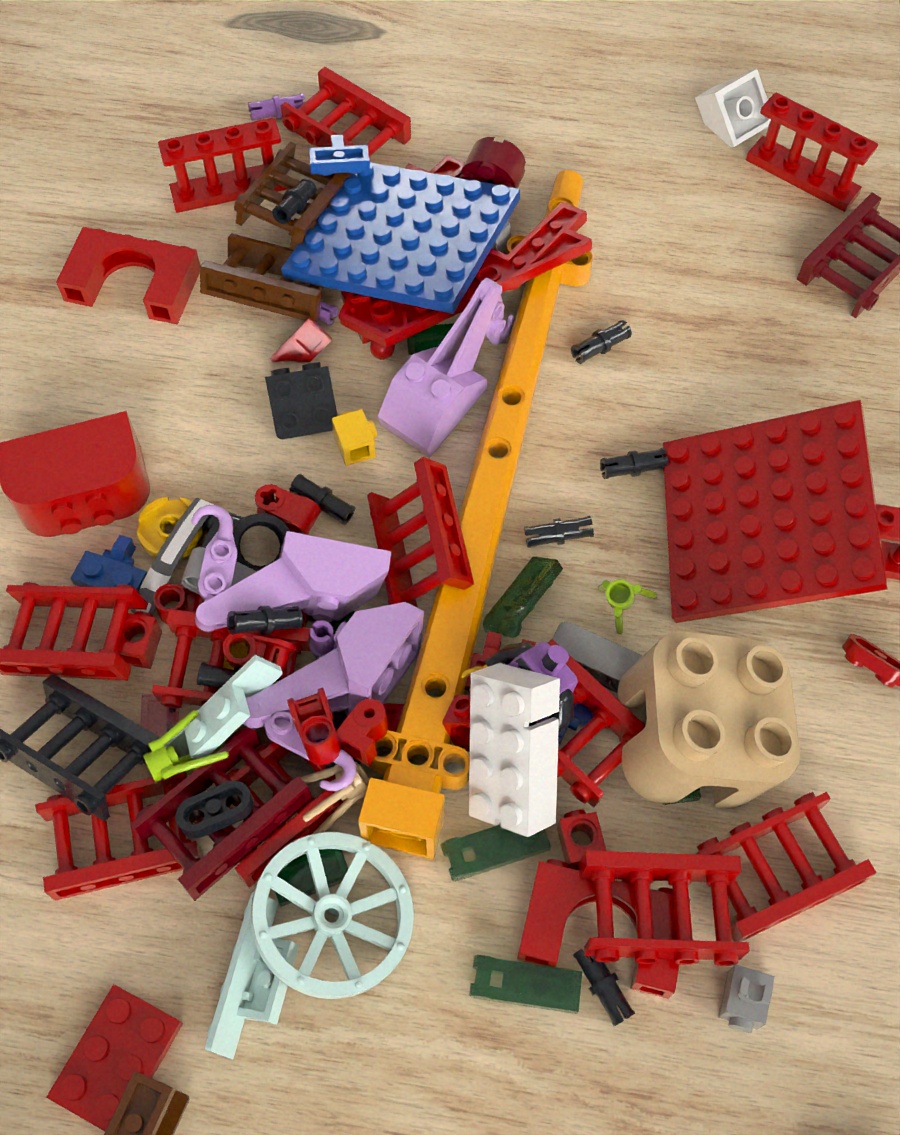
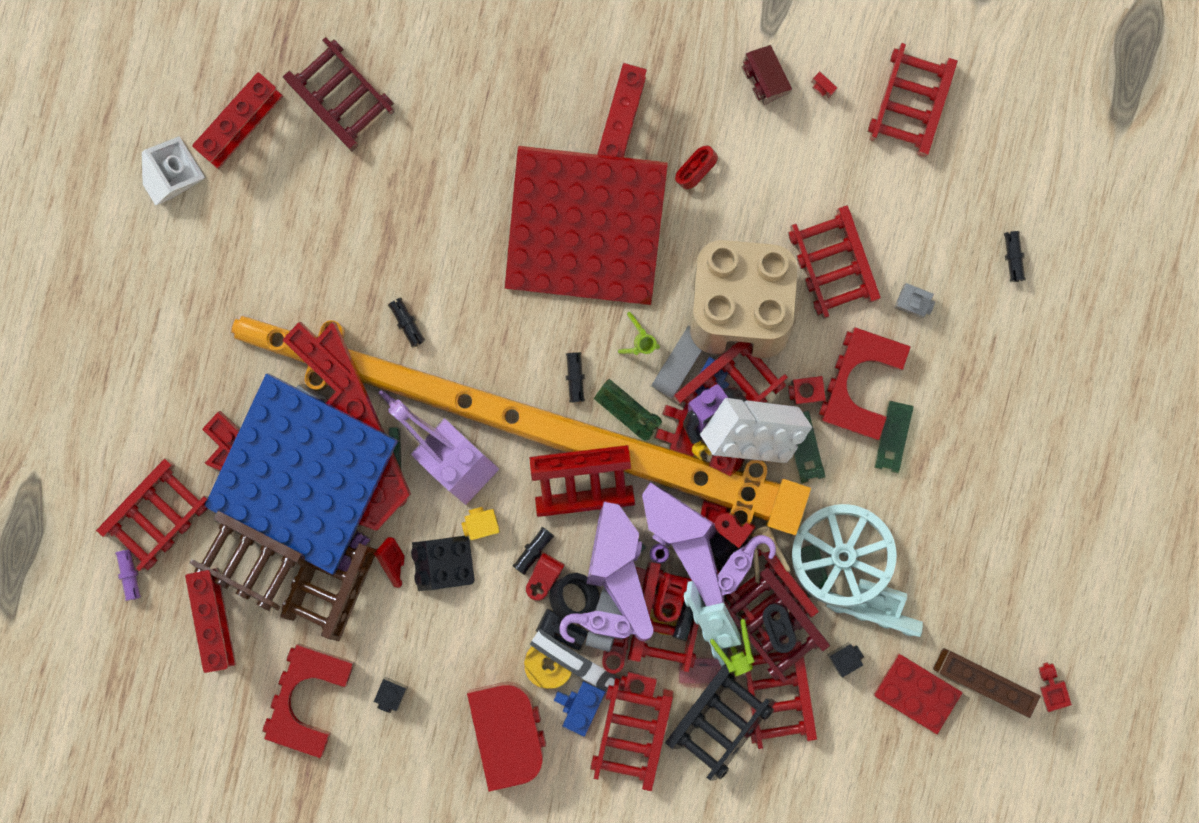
camera: 85 degrees left, 25 degrees up
black pin [227,605,303,635] -> none
black pin [272,178,316,224] -> none
red piece [287,687,341,765] -> none
blue hinge [309,135,370,176] -> none
dark red brick [459,137,526,188] -> none
black pin [573,949,635,1026] -> none
red fence [579,850,750,966] -> none
black pin [600,448,669,479] -> none
none -> black brick [374,677,408,713]
none -> black brick [827,642,864,678]

